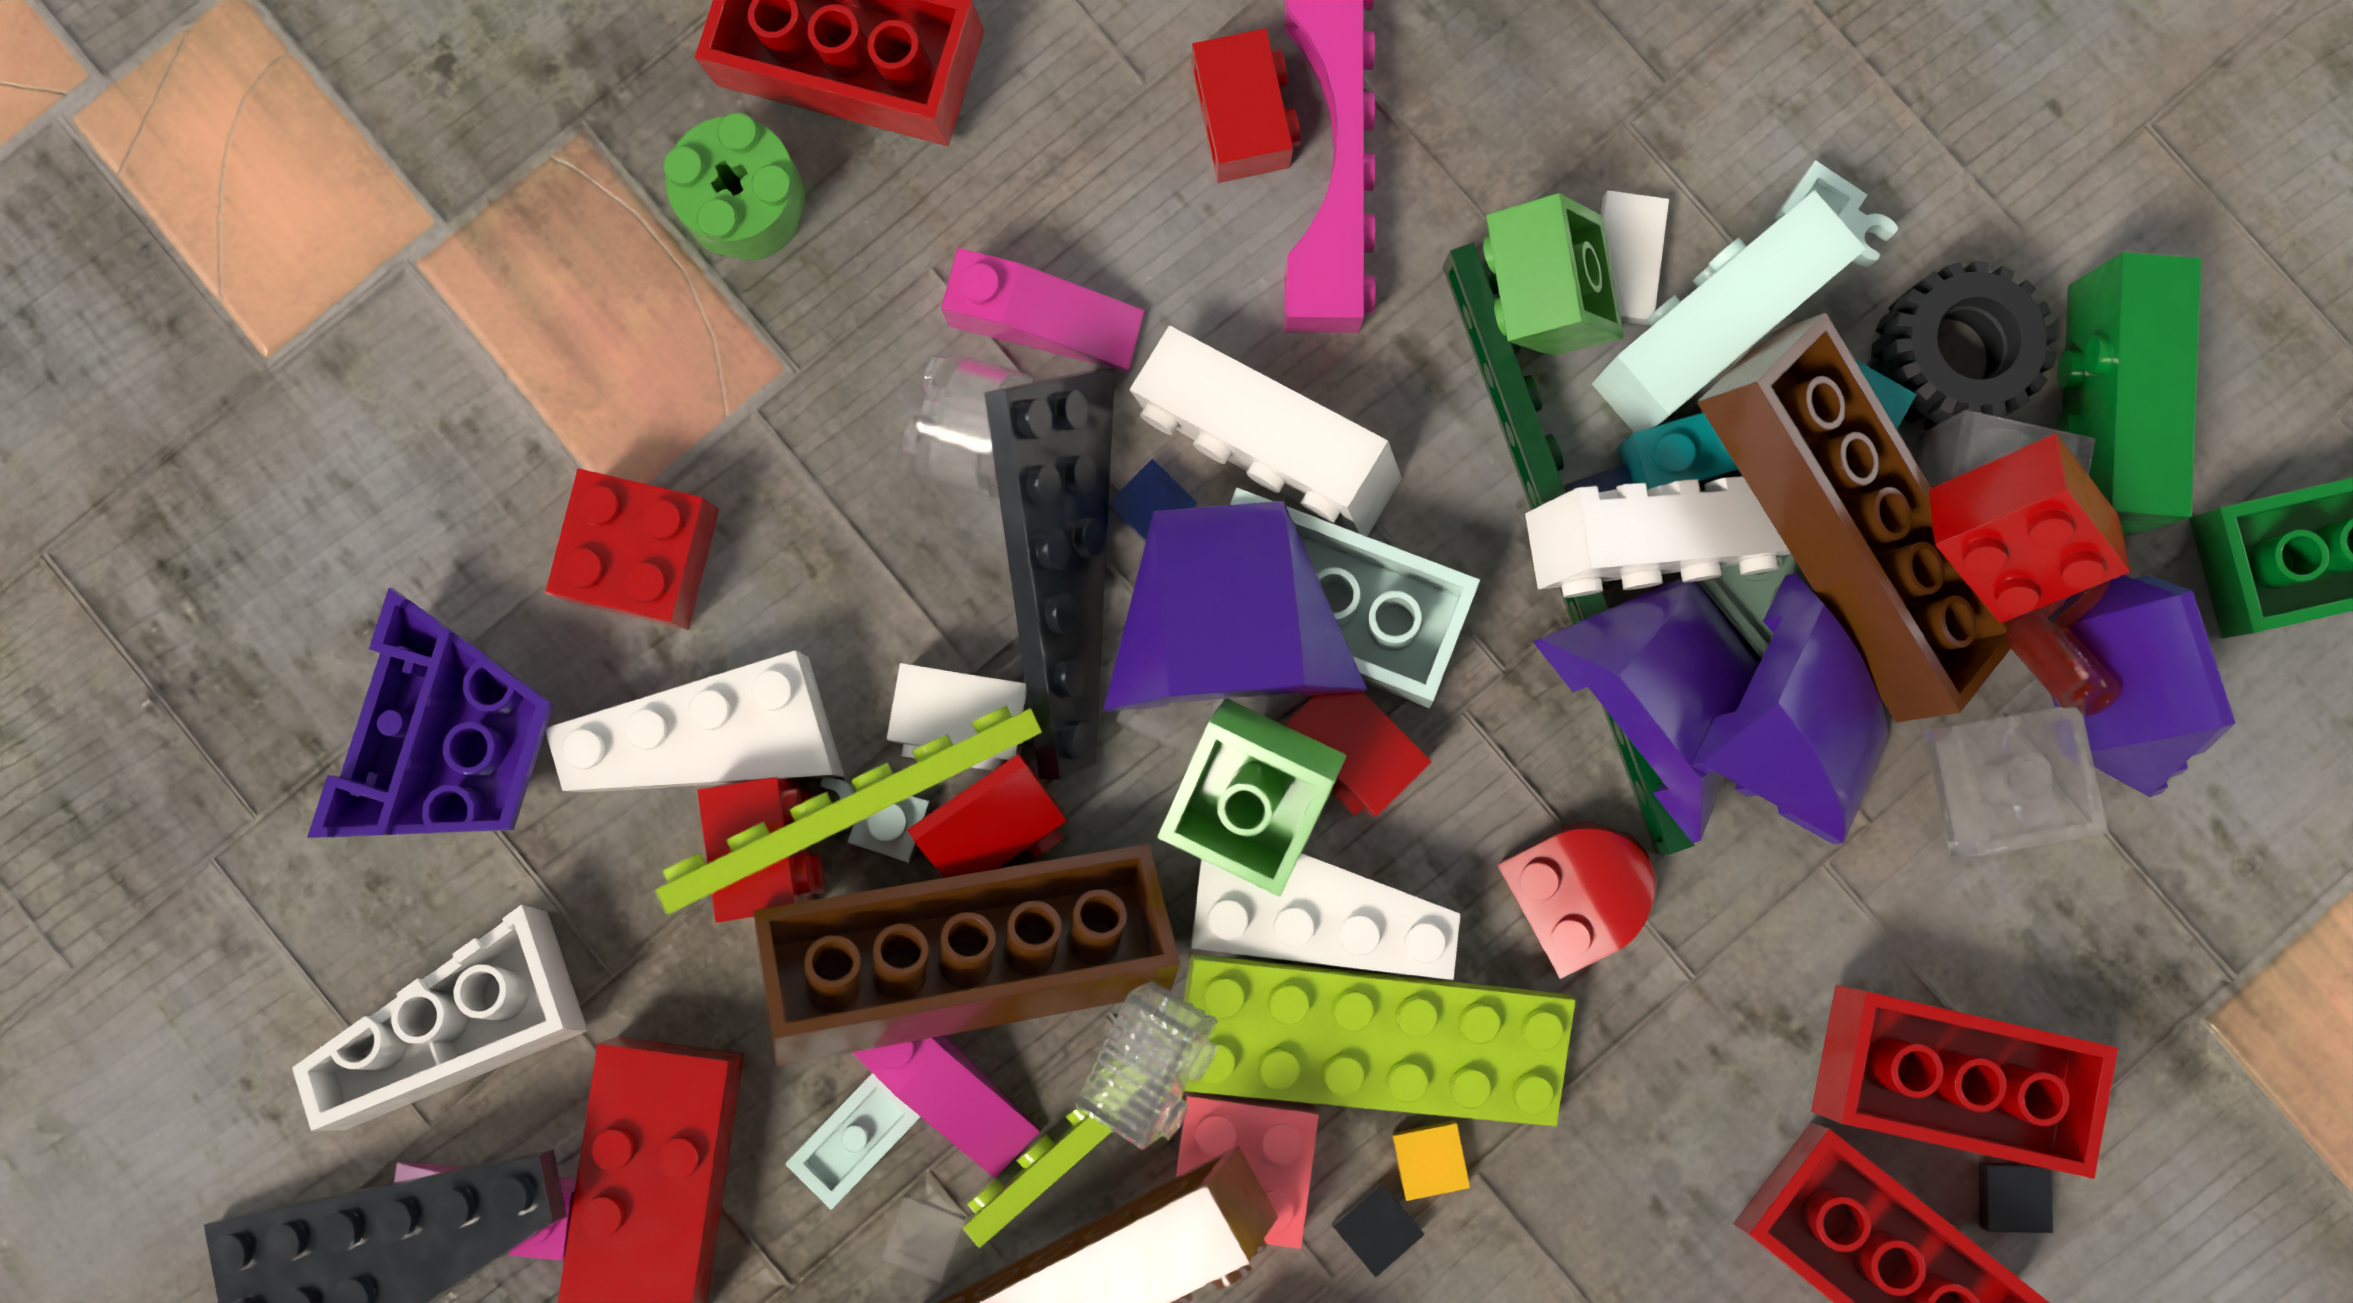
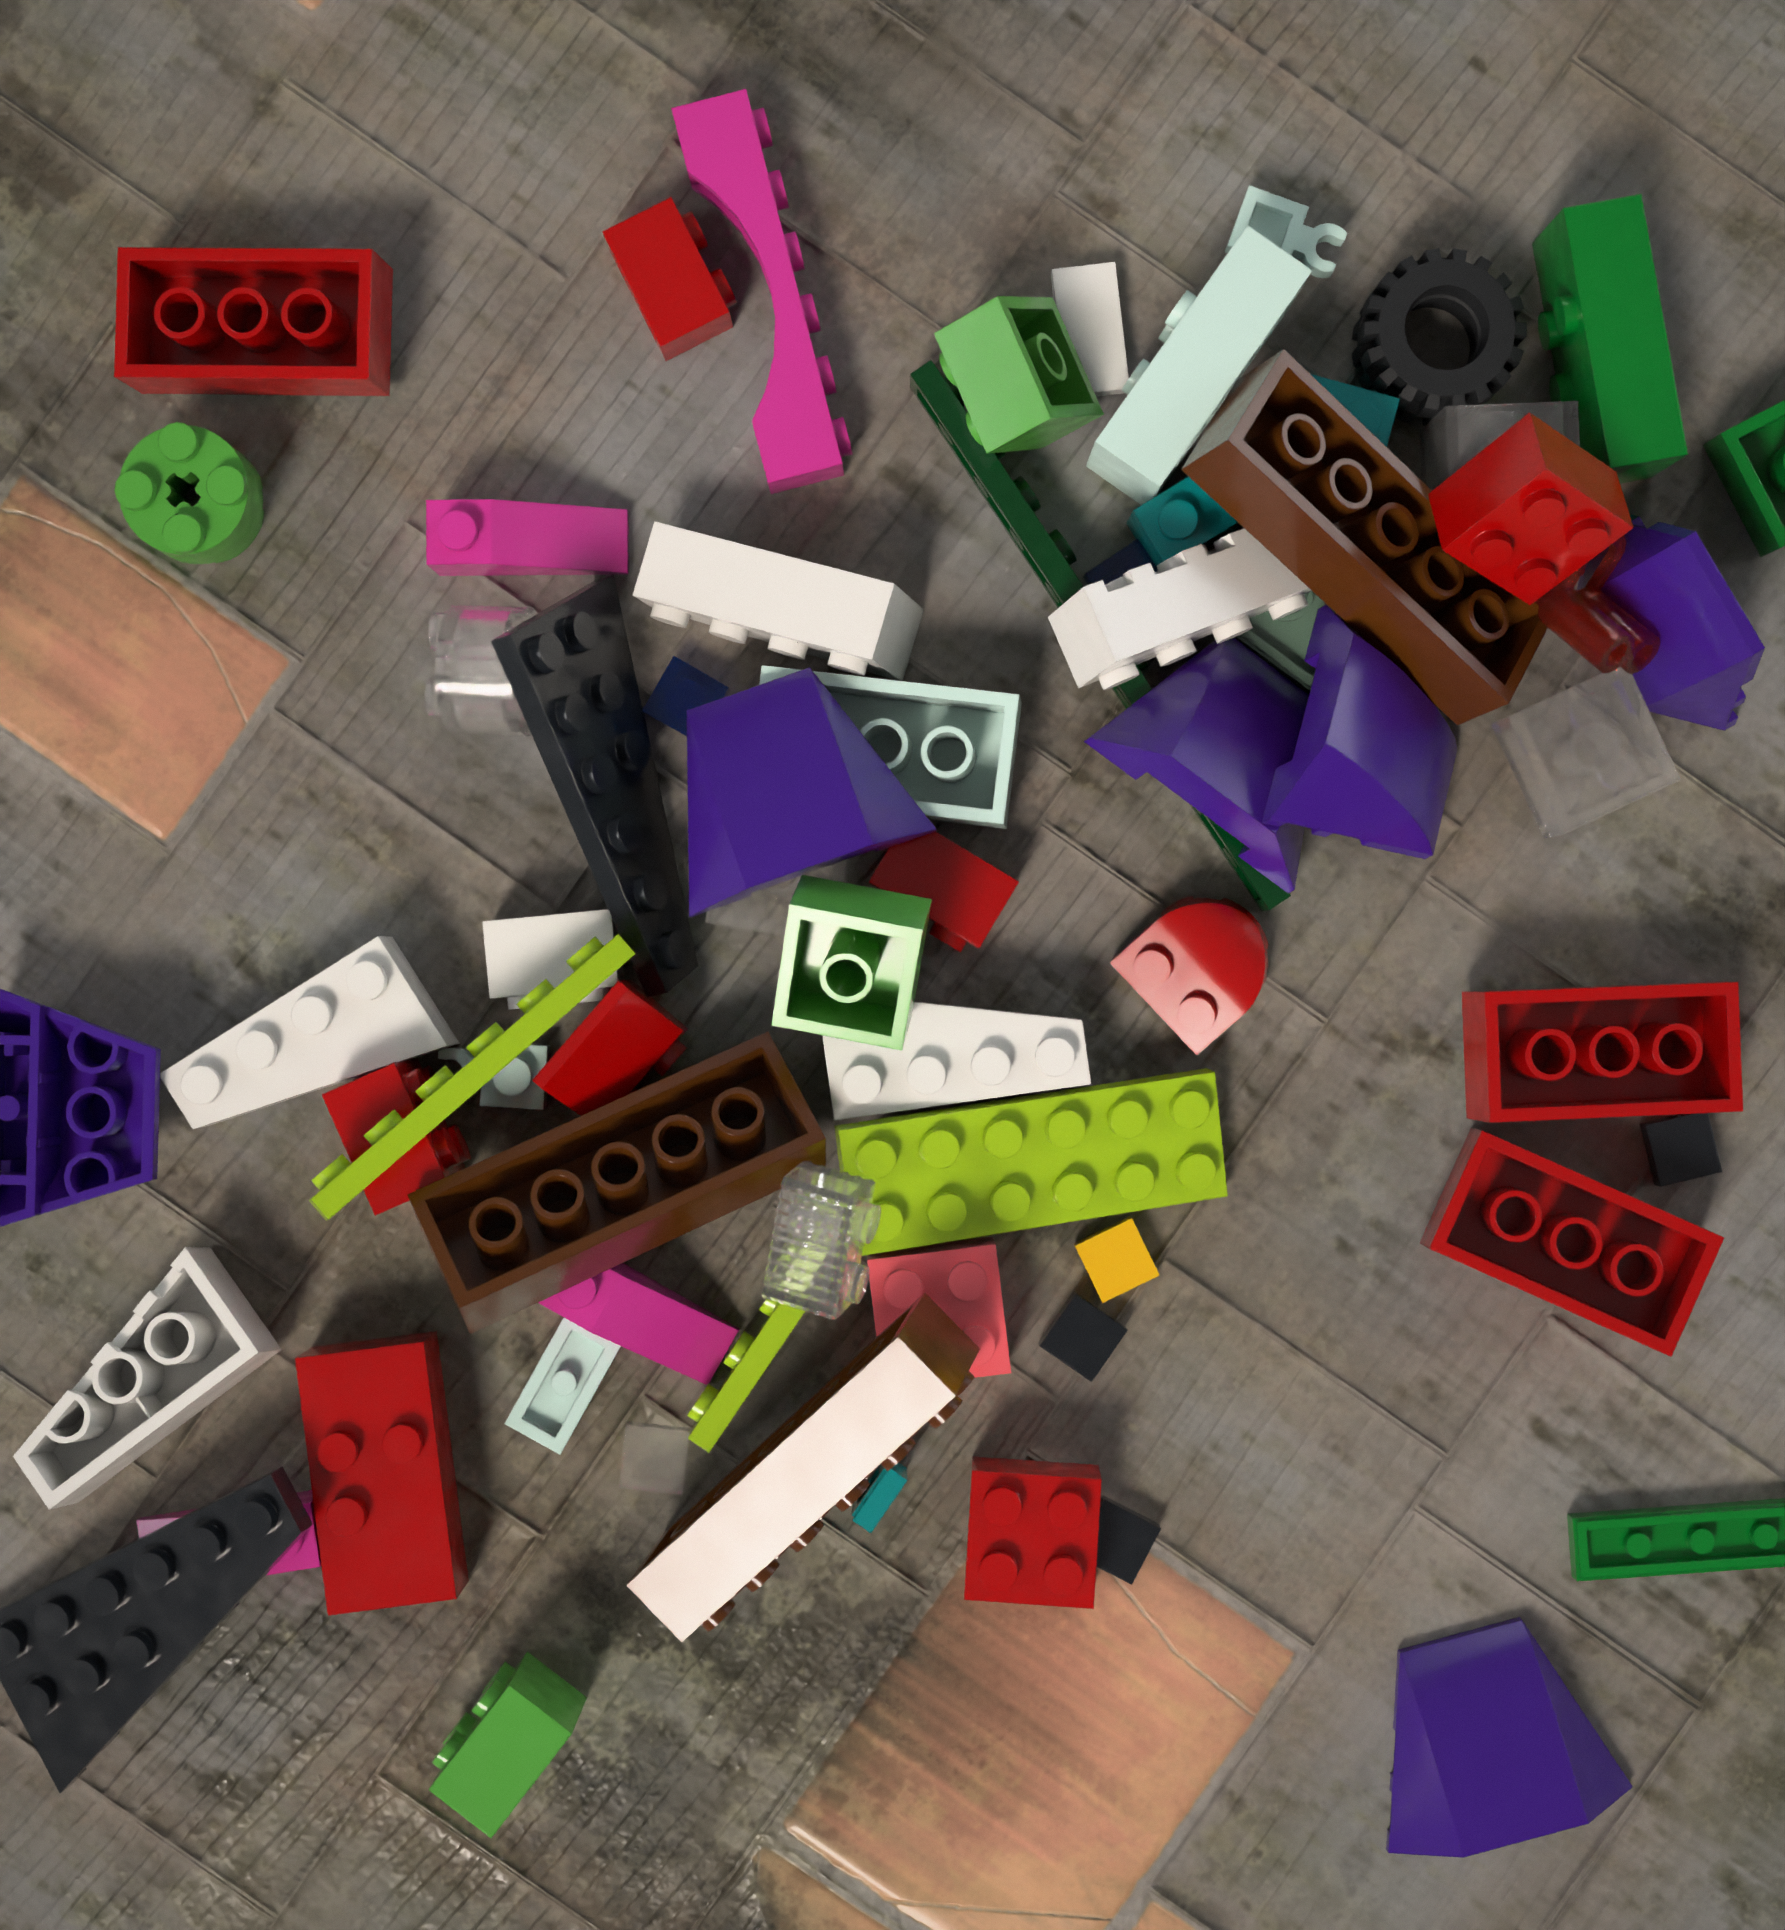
camera: 15 degrees left, 5 degrees up
red brick [545,468,719,630] -> none

